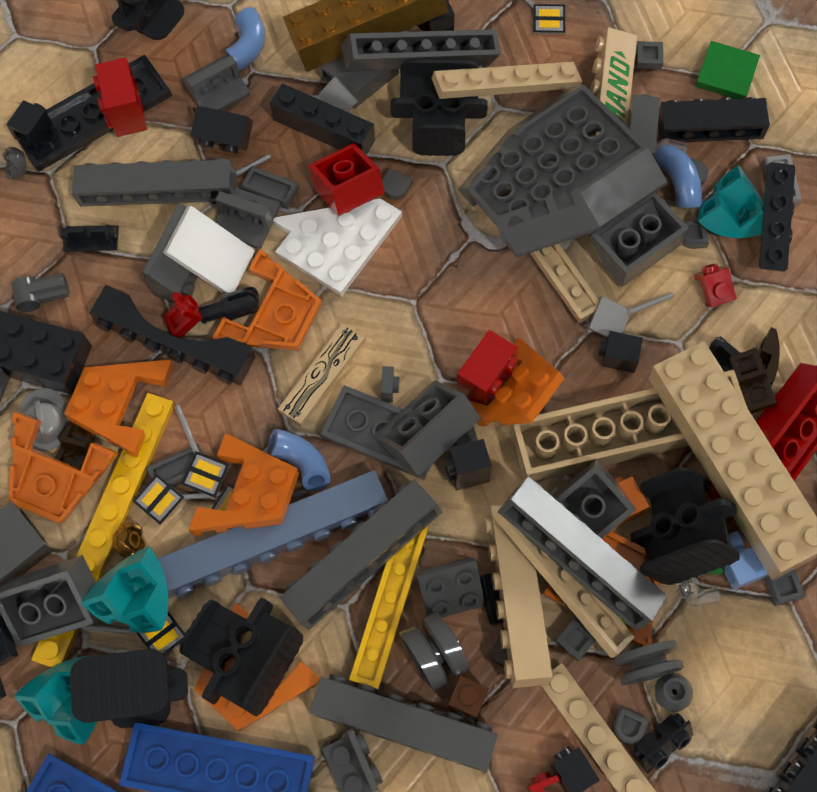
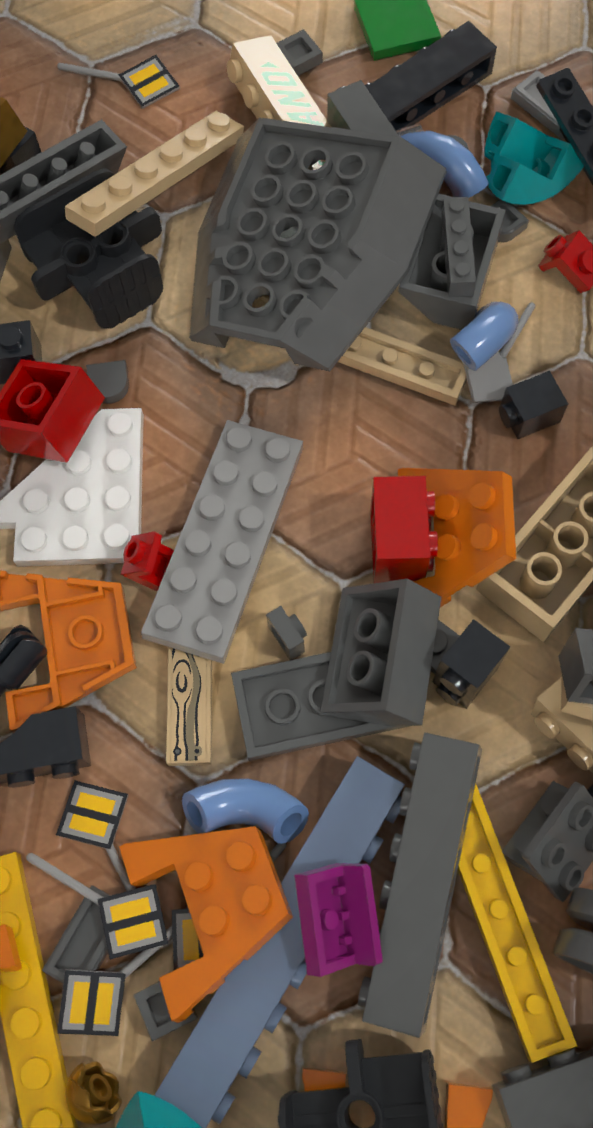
camera: 35 degrees left, 0 degrees up
none -> piece [56,780,136,891]
none -> red bracket [120,531,174,591]
none -> dark grey plate [134,982,198,1041]
none -> light grey plate [141,420,303,664]
none -> magenta bracket [294,863,383,977]
none -> dark grey piece [441,197,476,297]
none -> medium blue cylinder [450,302,519,371]

